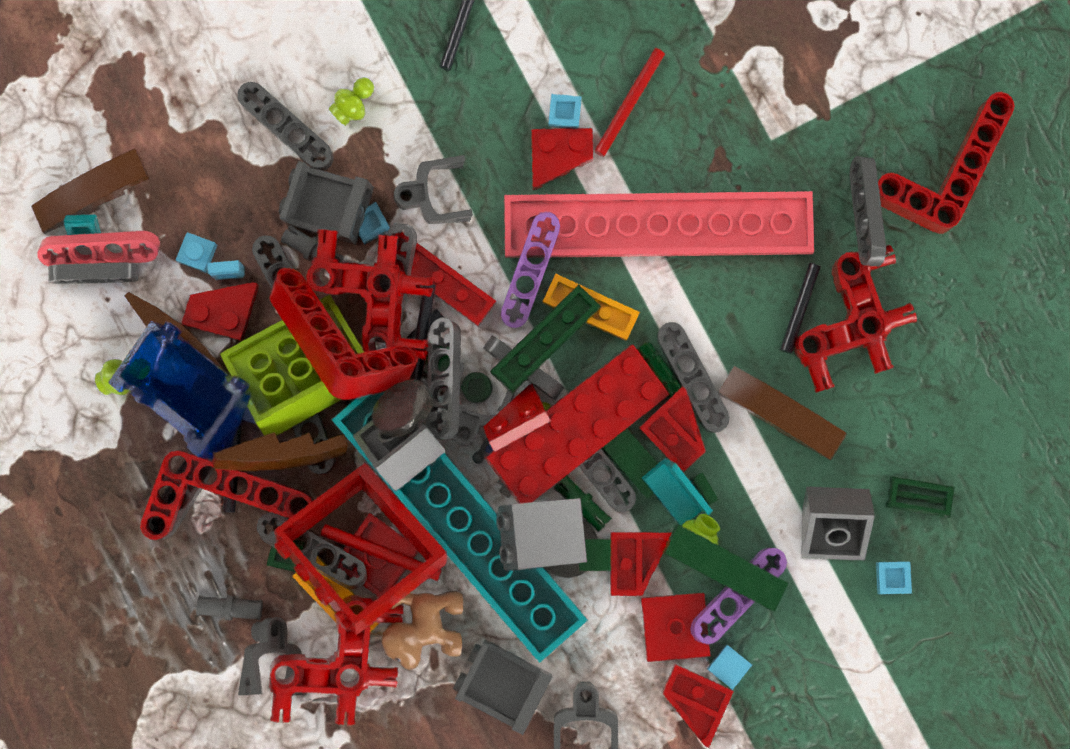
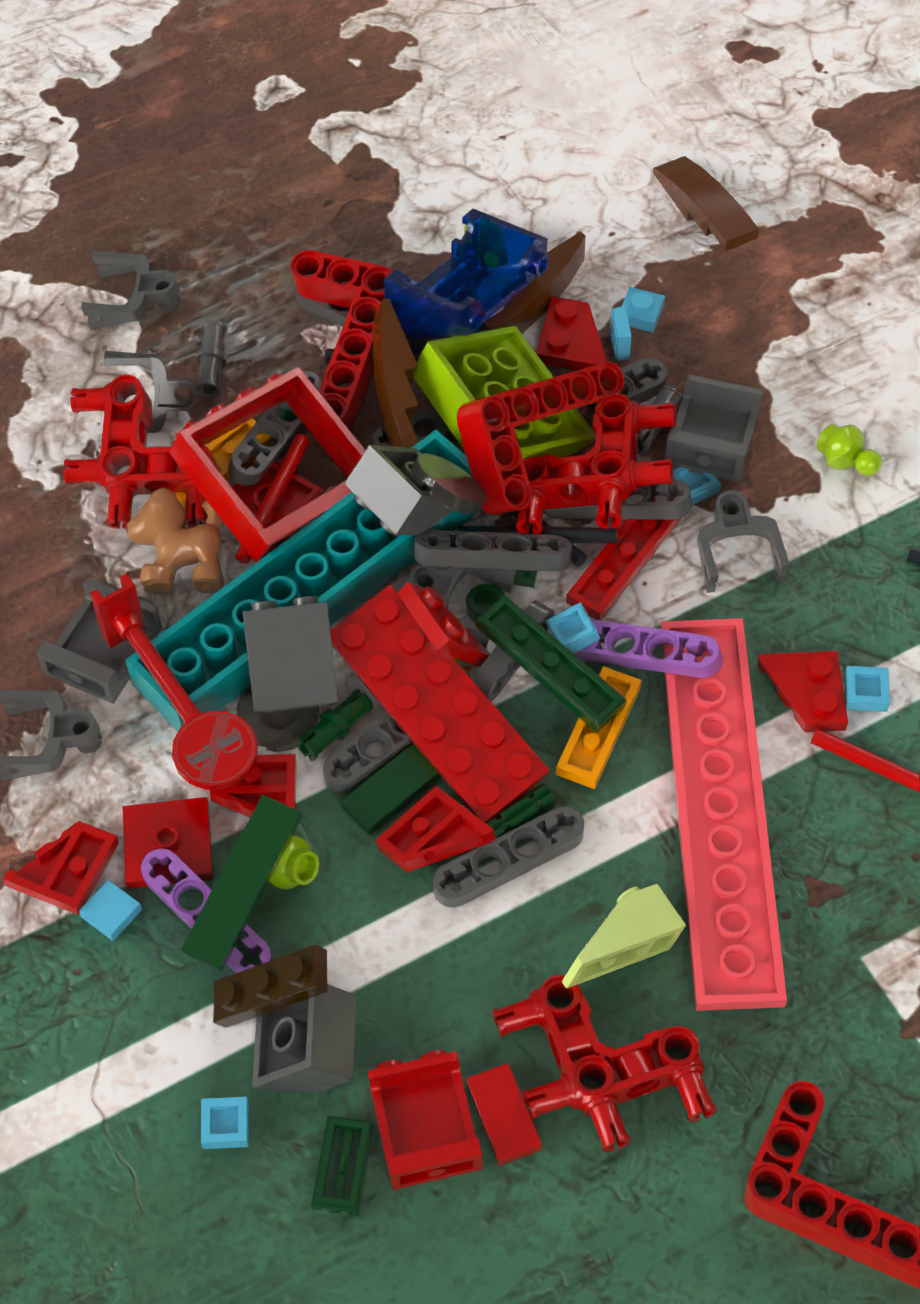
camera: 85 degrees right, 25 degrees down
coral beam [37,231,160,266] -> none
dark grey beam [48,262,139,284] -> none
teal tile [63,214,101,247] -> none
dark grey beam [237,81,334,171] -> none
dark green tile [579,539,611,571] -> none
teal panel [642,458,713,526] -> none
dark green tile [689,472,719,505] -> none
reddish brown slope [718,366,847,461] -> none
black bar [780,263,821,354] -> none
dark grey beam [849,156,886,267] -> none
none -> dark grey piece [81,250,181,330]
none -> red piece [90,573,258,790]
none -> dark brown plate [213,944,328,1028]
none -> red panel [368,1050,483,1190]
none -> red tile [466,1063,542,1166]
none -> medium azure tile [545,602,601,654]
none -> yellowish green slope [562,884,686,988]

